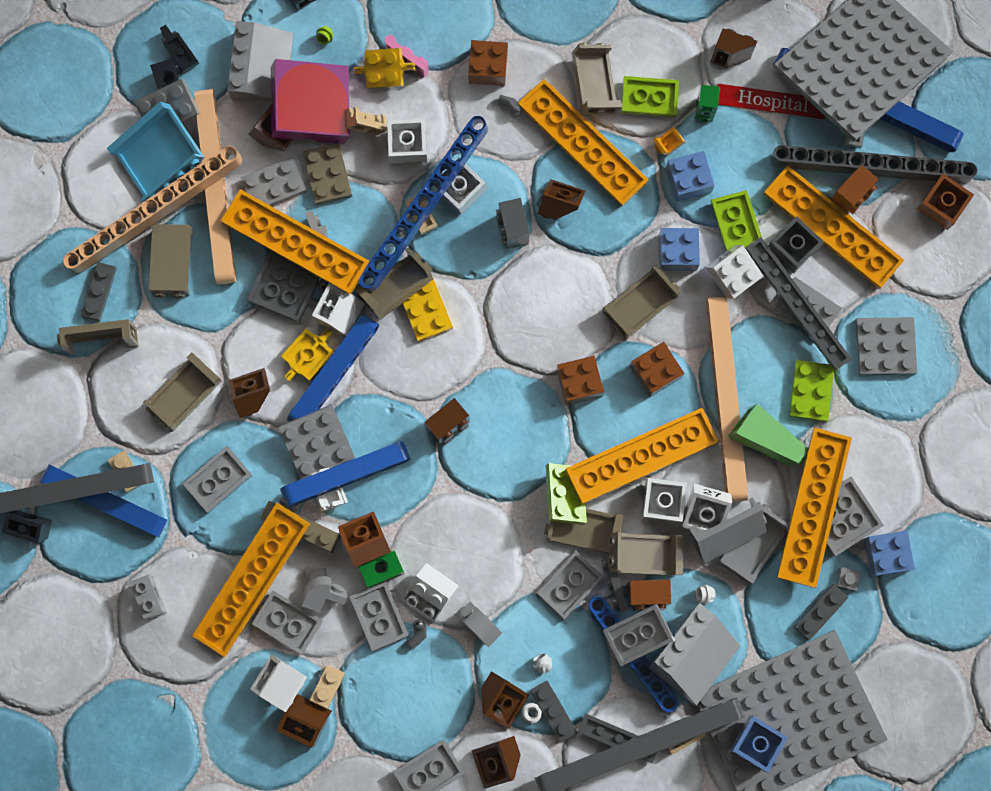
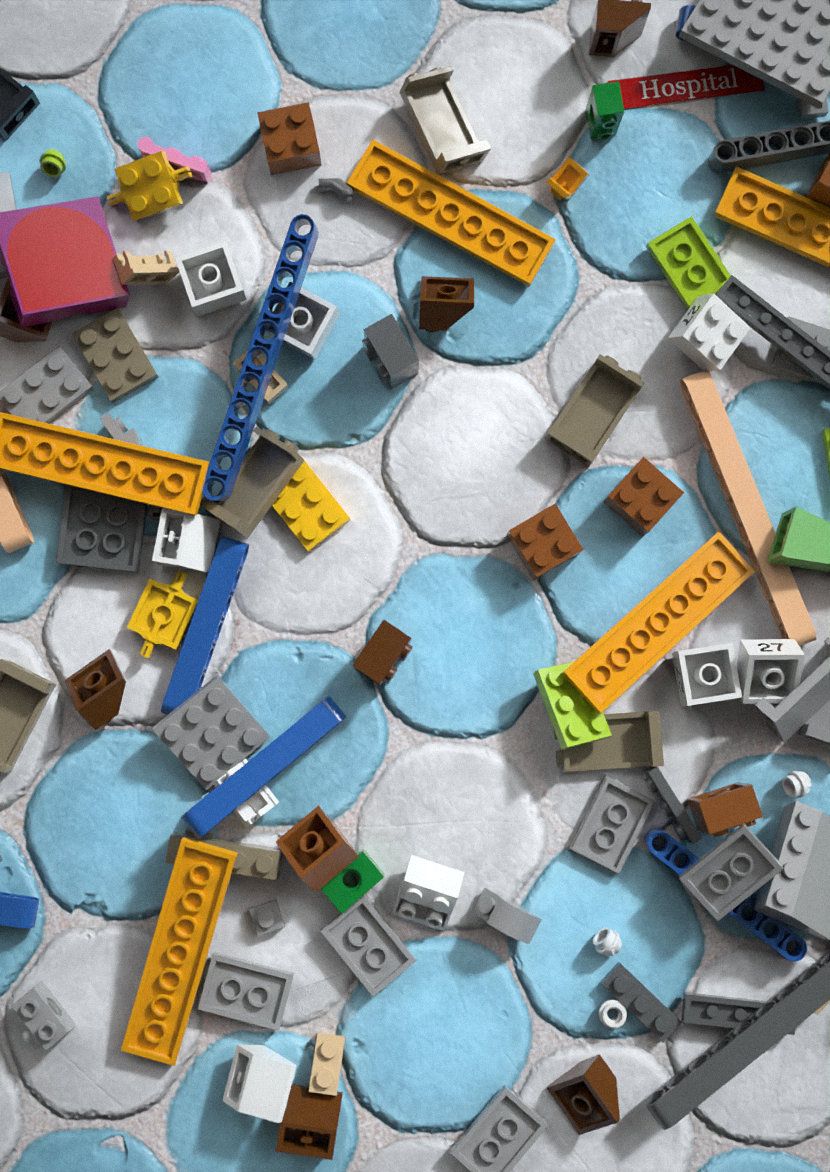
camera: 20 degrees left, 5 degrees up
light grey plate [182,446,253,513] -> none
light grey brick [301,576,347,612] -> none
dark grey arm [407,619,427,650] -> none
reddish brown slope [481,671,529,729] -> none
dark tan panel [608,532,683,576] -> none
lime plate [621,76,679,118] -> none
medium blue brick [659,228,700,271] -> none
medium blue brick [666,151,715,202] -> none
dark grey brick [768,216,824,273] -> none

